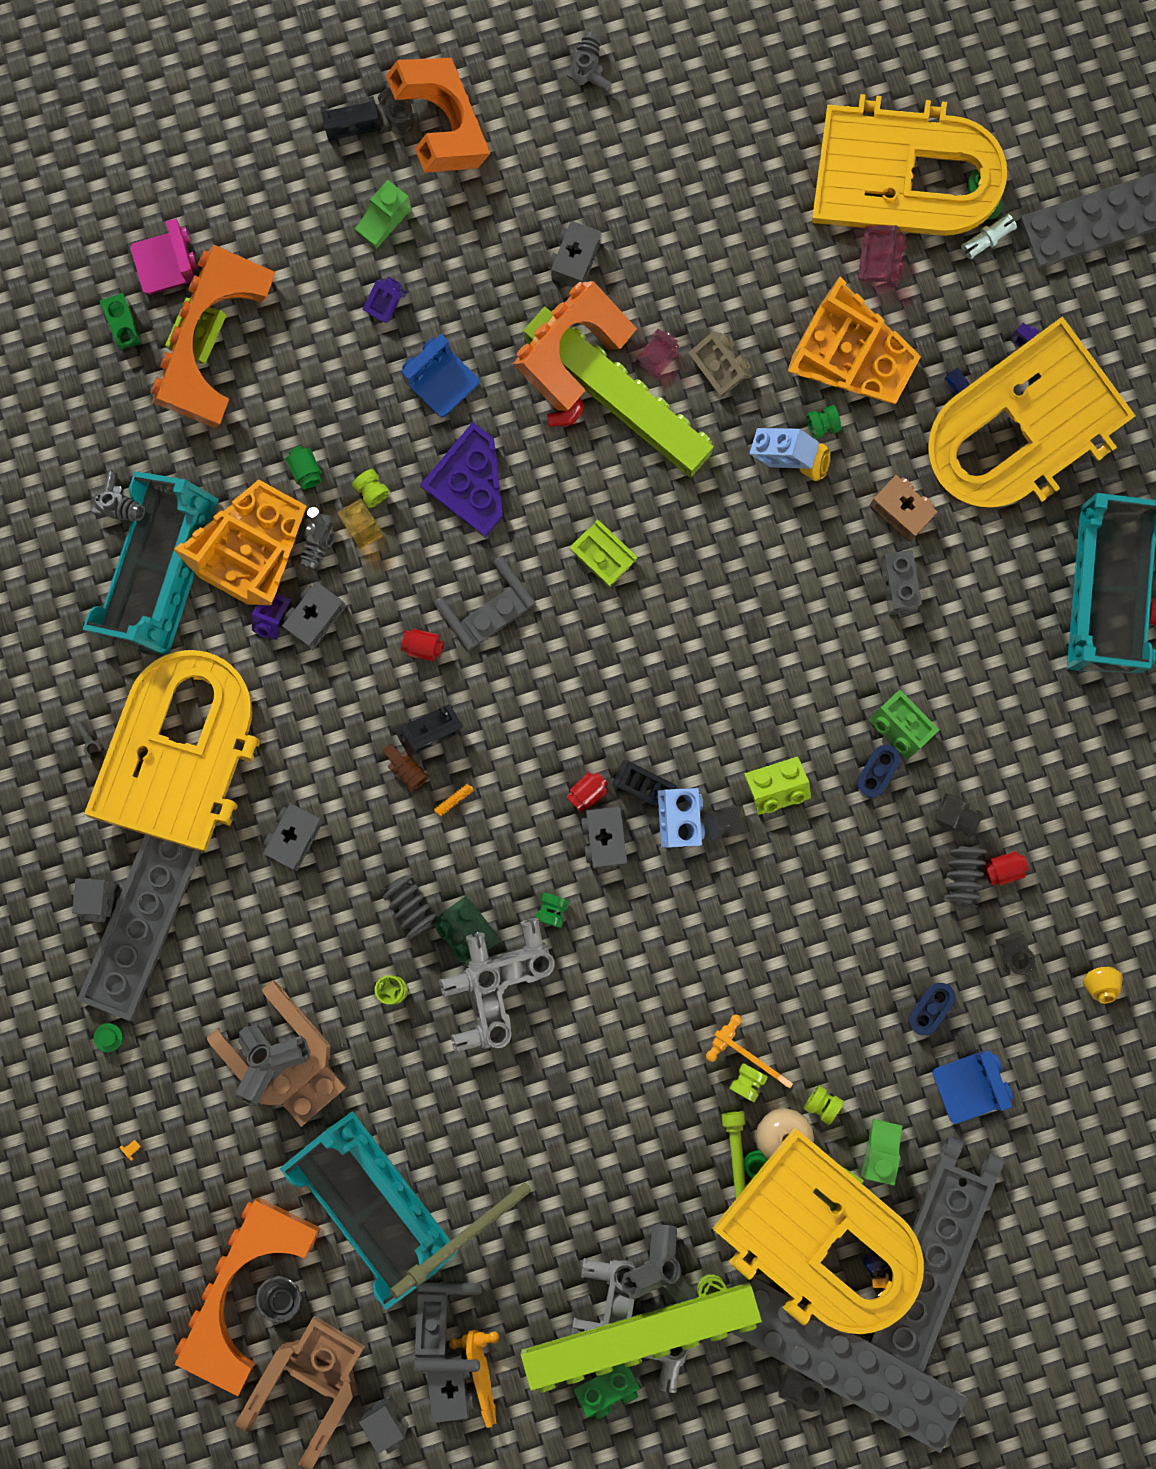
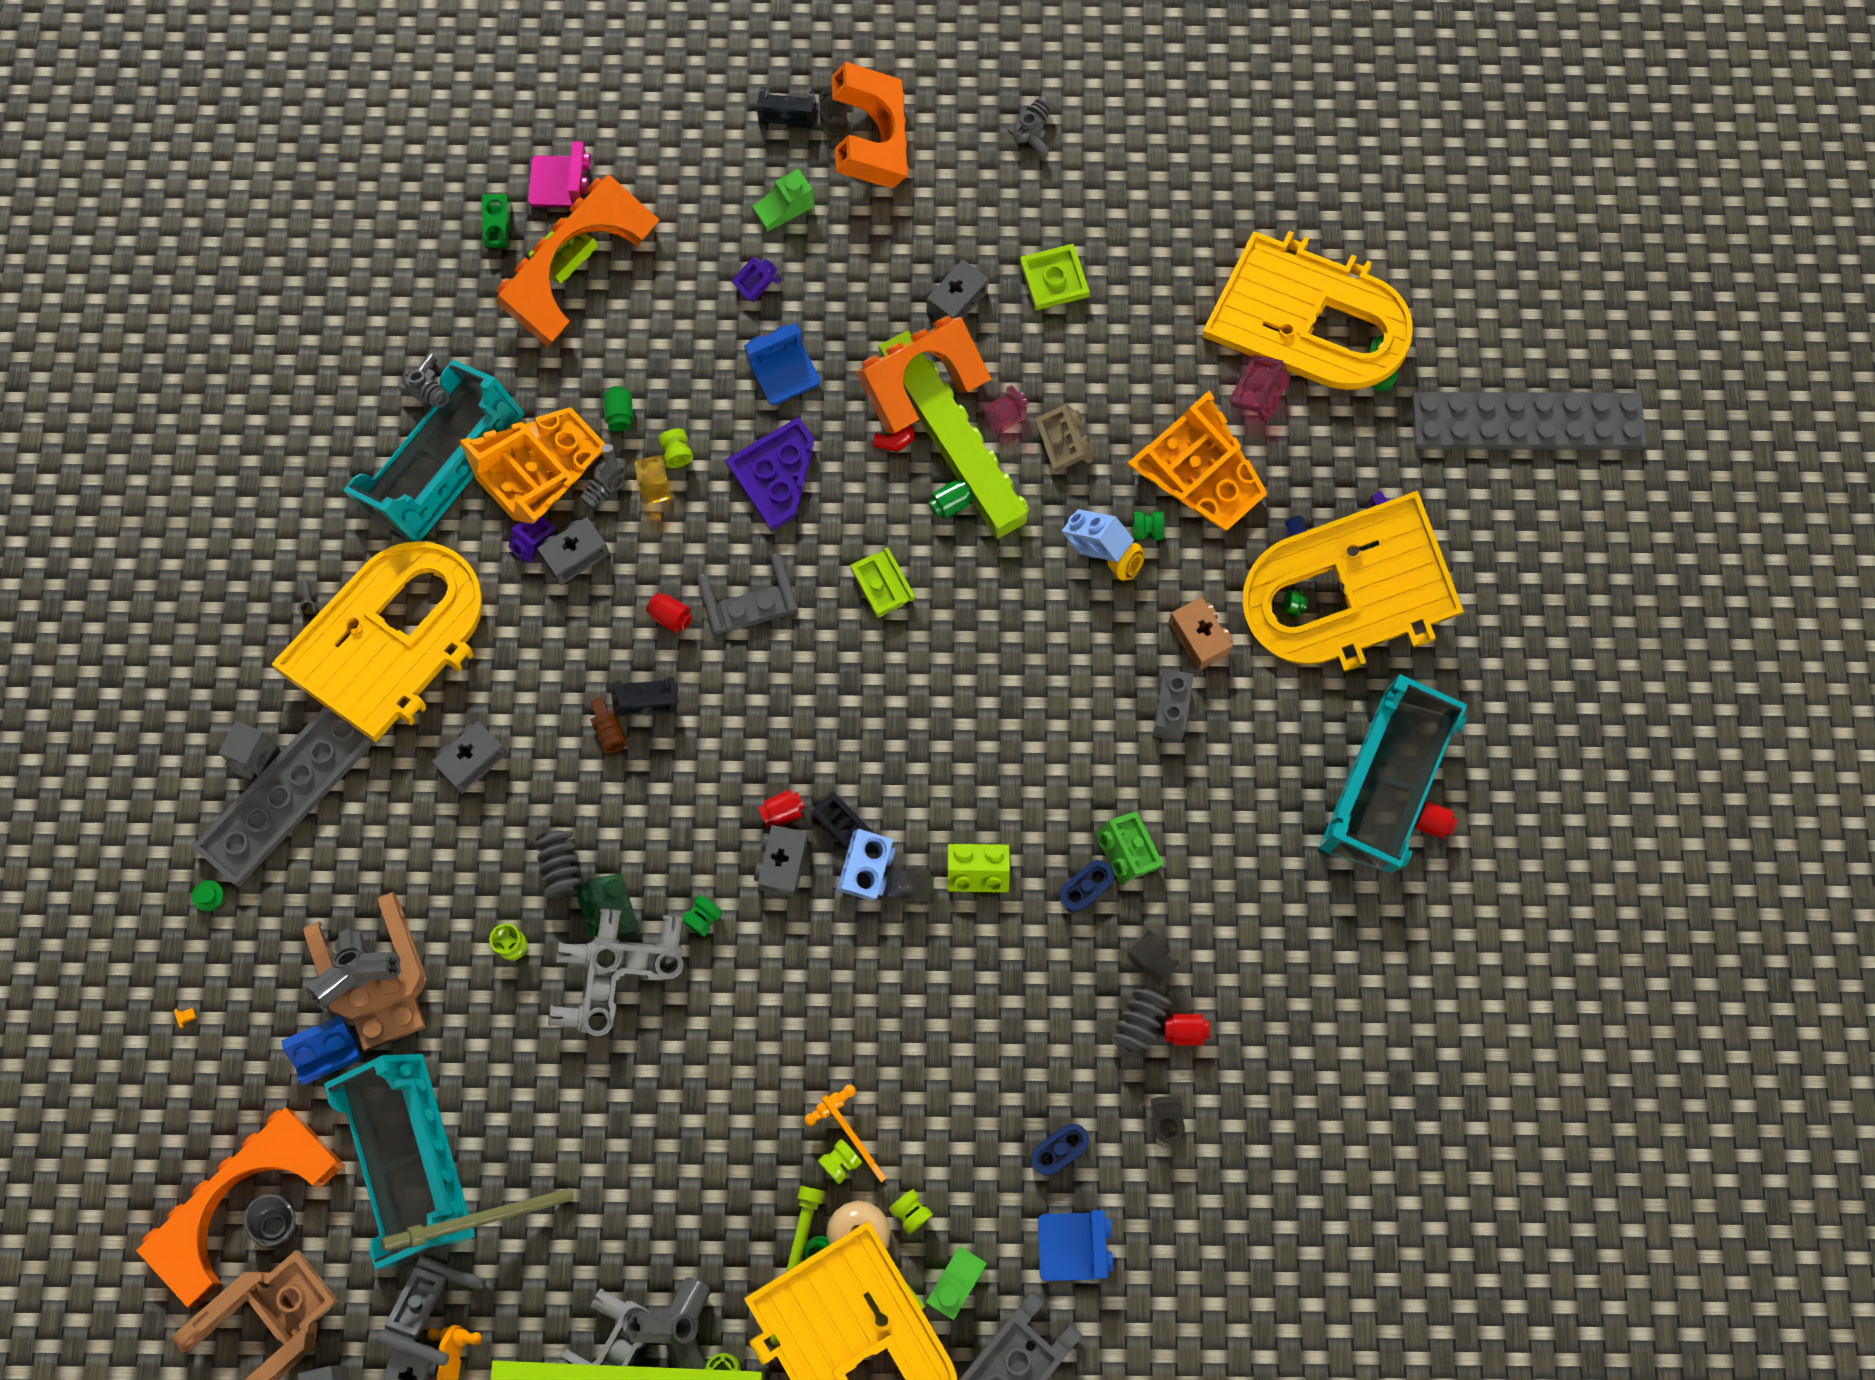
camera: 15 degrees right, 10 degrees down
light orange piece [434,784,474,816] -> none
light aqua pin [961,214,1017,259] -> none
yellow cone [1083,967,1123,1004] -> none
none -> blue bracket [281,1014,361,1085]
none -> green brick [928,480,974,519]
none -> lime plate [1019,244,1090,311]
none -> green plate [1283,589,1307,618]

